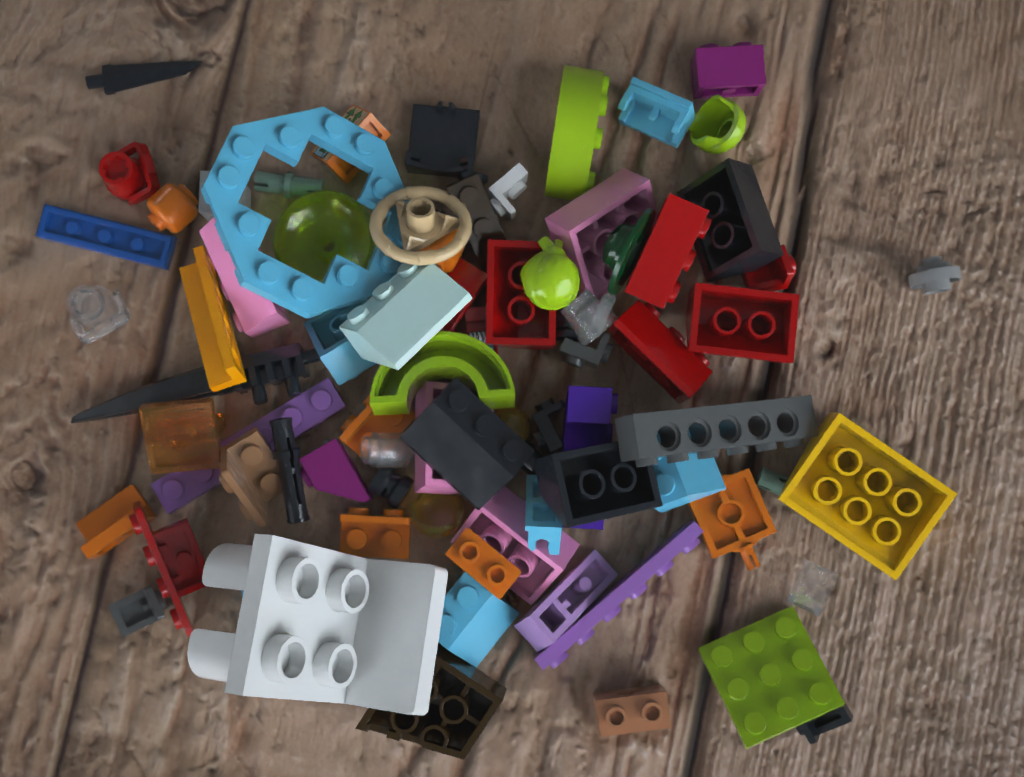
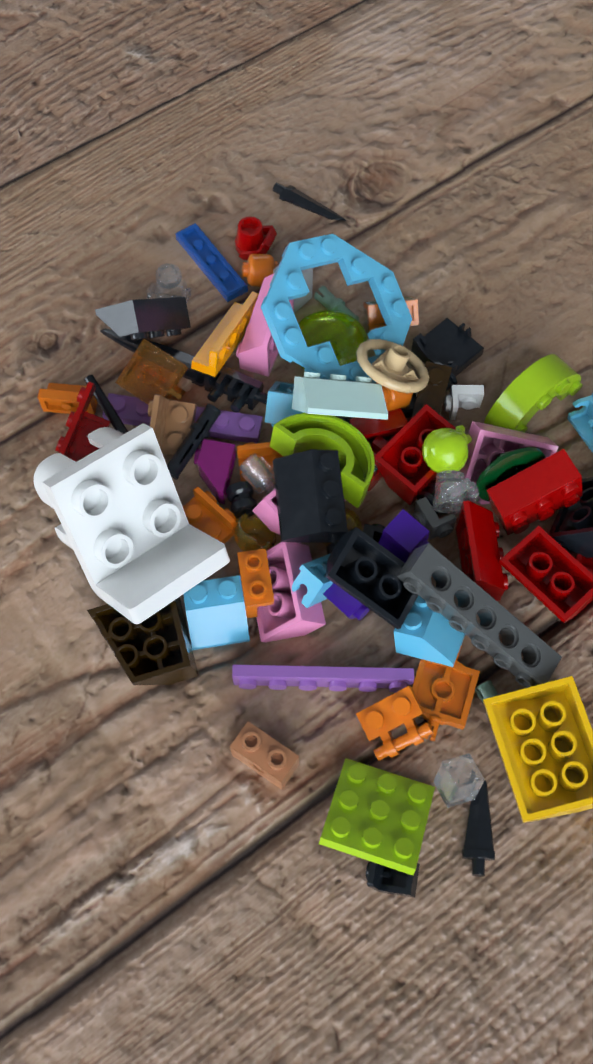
camera: 45 degrees right, 20 degrees down
dark grey bracket [107,585,168,638] -> none
lavender slope [514,550,618,652] -> none
none -> black bar [84,375,129,434]
none -> black slope [95,297,191,340]
none -> orange plate [356,686,433,761]
none -> black bar [462,765,495,877]

